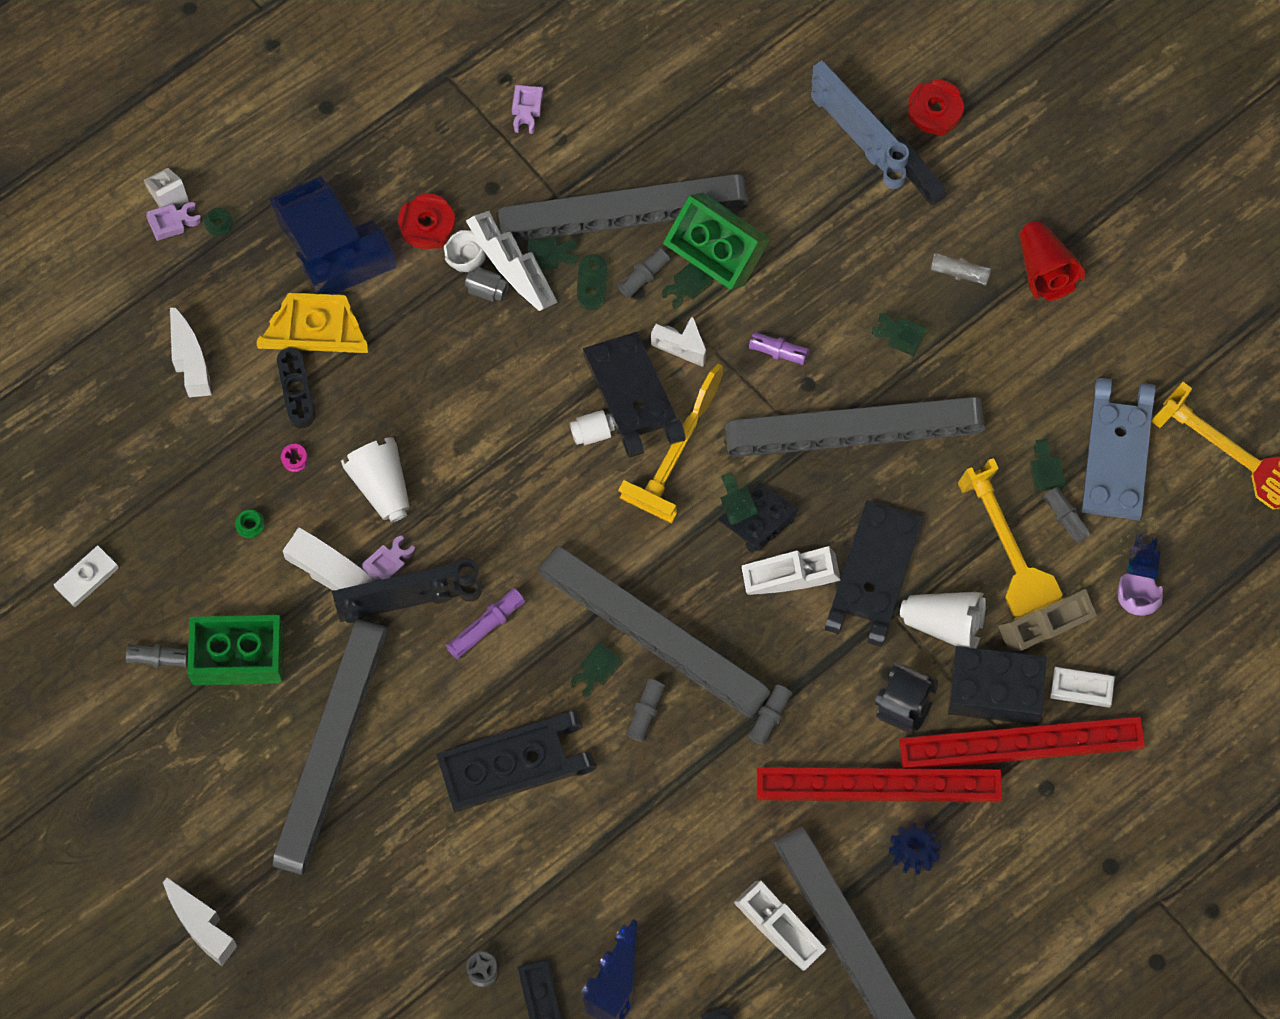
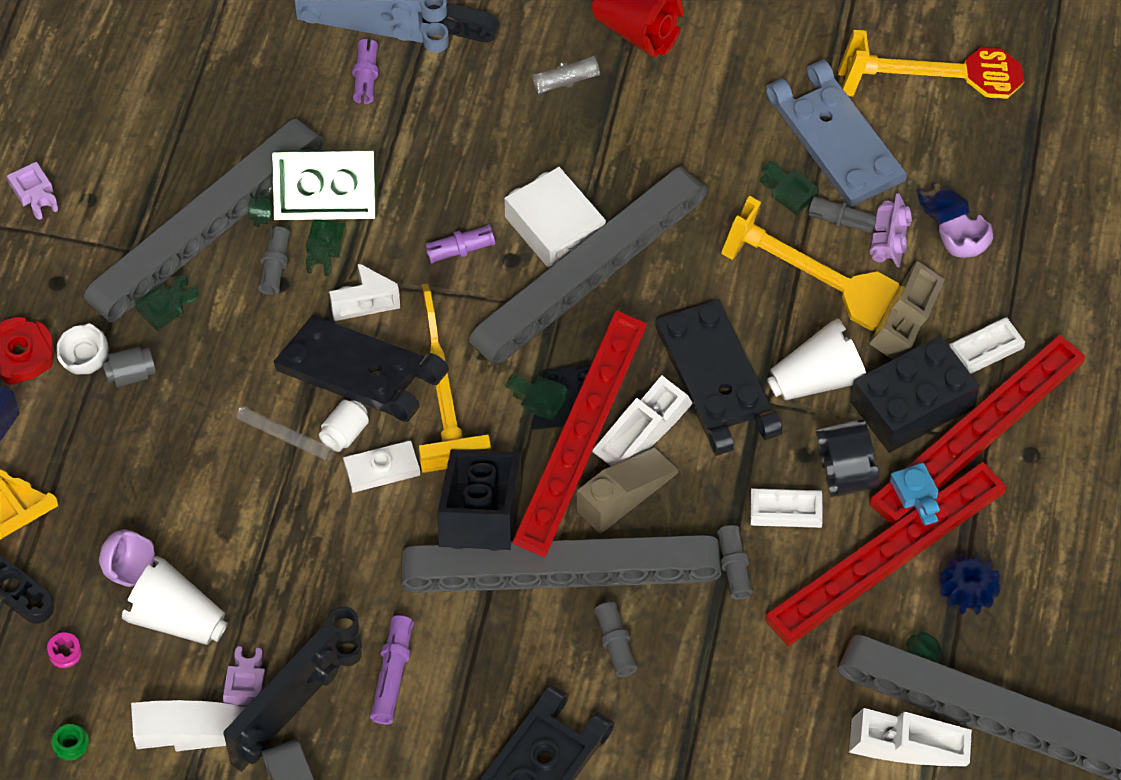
camera: 40 degrees left, 10 degrees down
white slope [466,211,558,311] -> none
clear green plate [571,642,622,698] -> none
clear green plate [577,254,608,310] -> none
clear green plate [872,313,927,356] -> none
none -> lavender hair [99,529,155,587]
none -> clear bar [236,406,333,461]
none -> clear green plate [248,193,271,227]
none -> white plate [343,441,420,493]
none -> medium lavender pin [352,39,378,104]
none -> black brick [437,450,522,551]
none -> white brick [504,167,606,269]
none -> red plate [512,310,647,558]
none -> dark tan slope [577,447,678,534]
none -> white plate [751,488,822,528]
none -> lavender hinge [870,193,912,267]
none -> dark azure plate [890,463,940,525]
none -> clear green plate [906,632,941,663]

